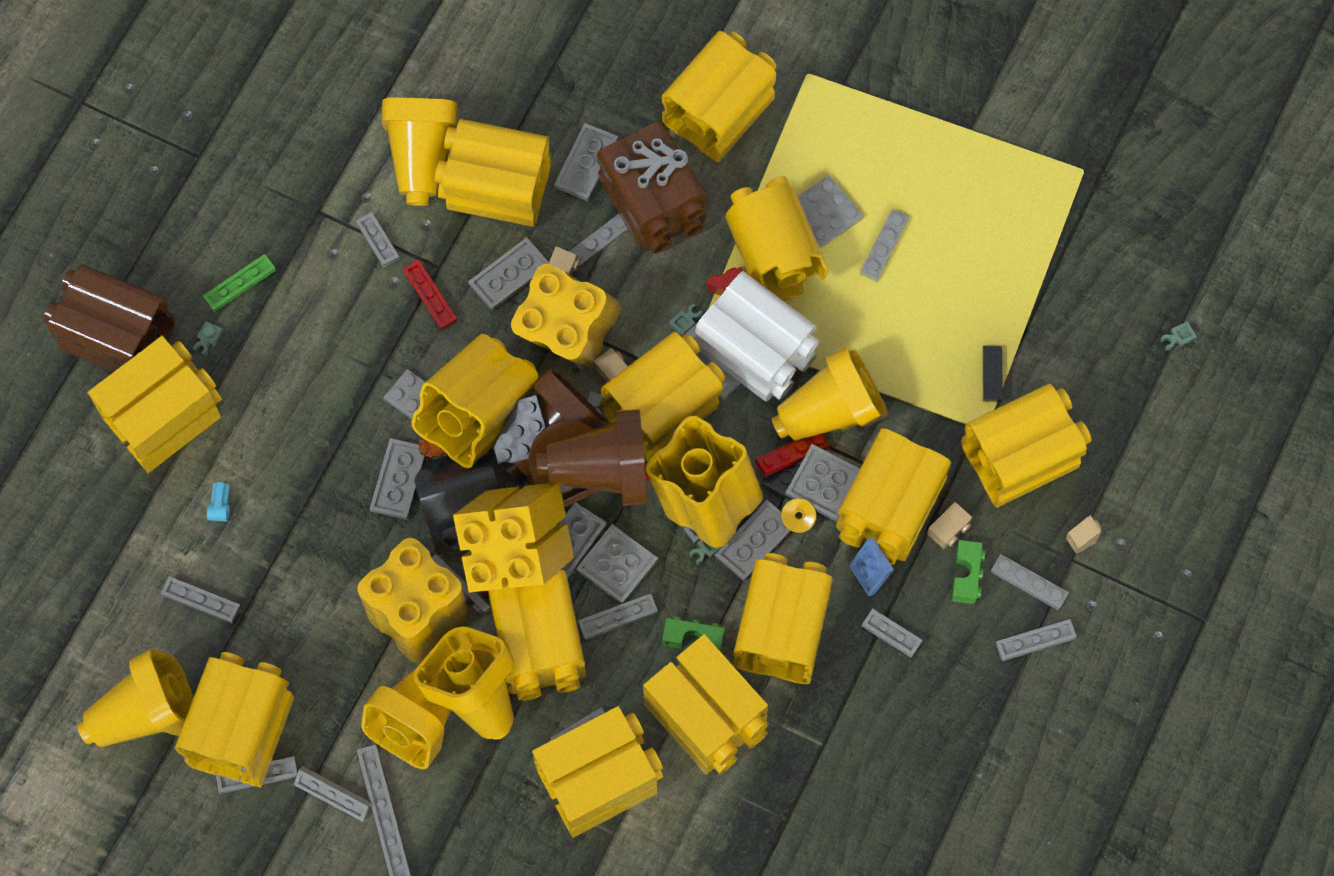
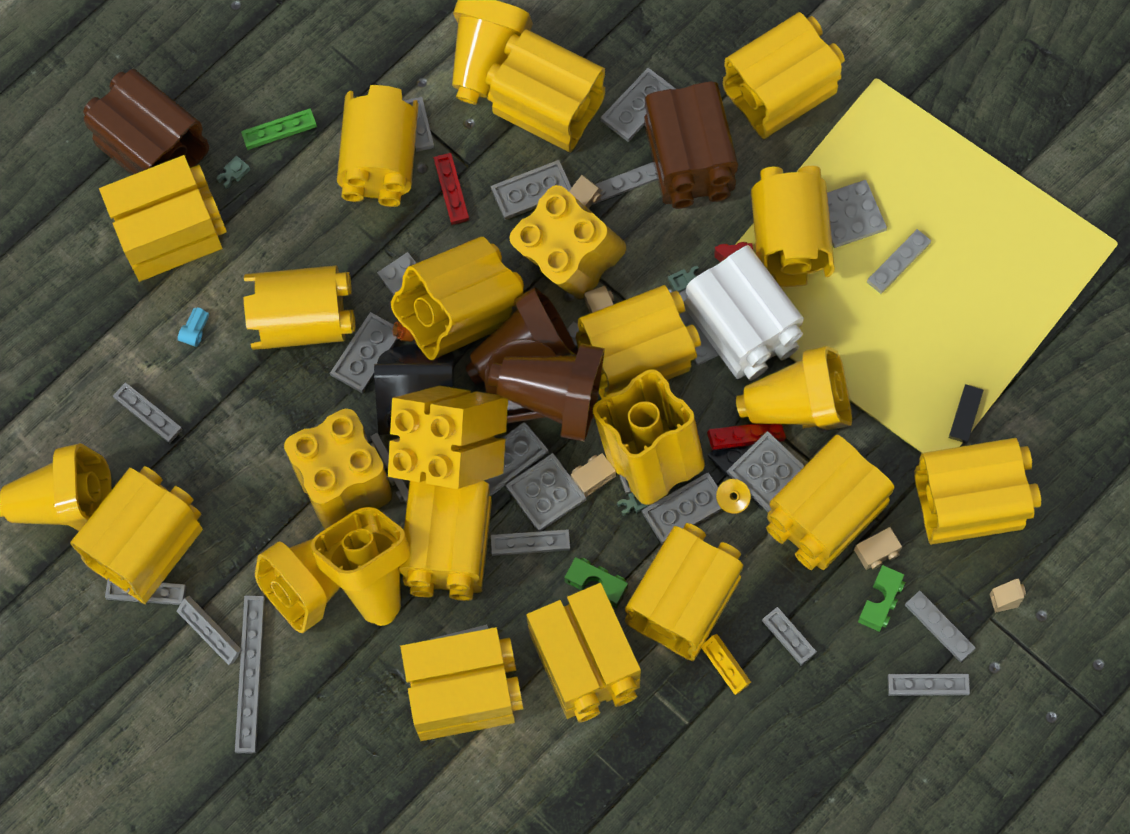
camera: 20 degrees right, 0 degrees up
plate [494,395,548,466] -> none
light grey plant [614,138,688,188] -> none
medium blue tile [849,537,894,597] -> none
none -> yellow brick [244,265,356,350]
none -> yellow brick [337,85,419,207]
none -> tan brick [571,453,616,497]
none -> yellow plate [702,634,751,695]

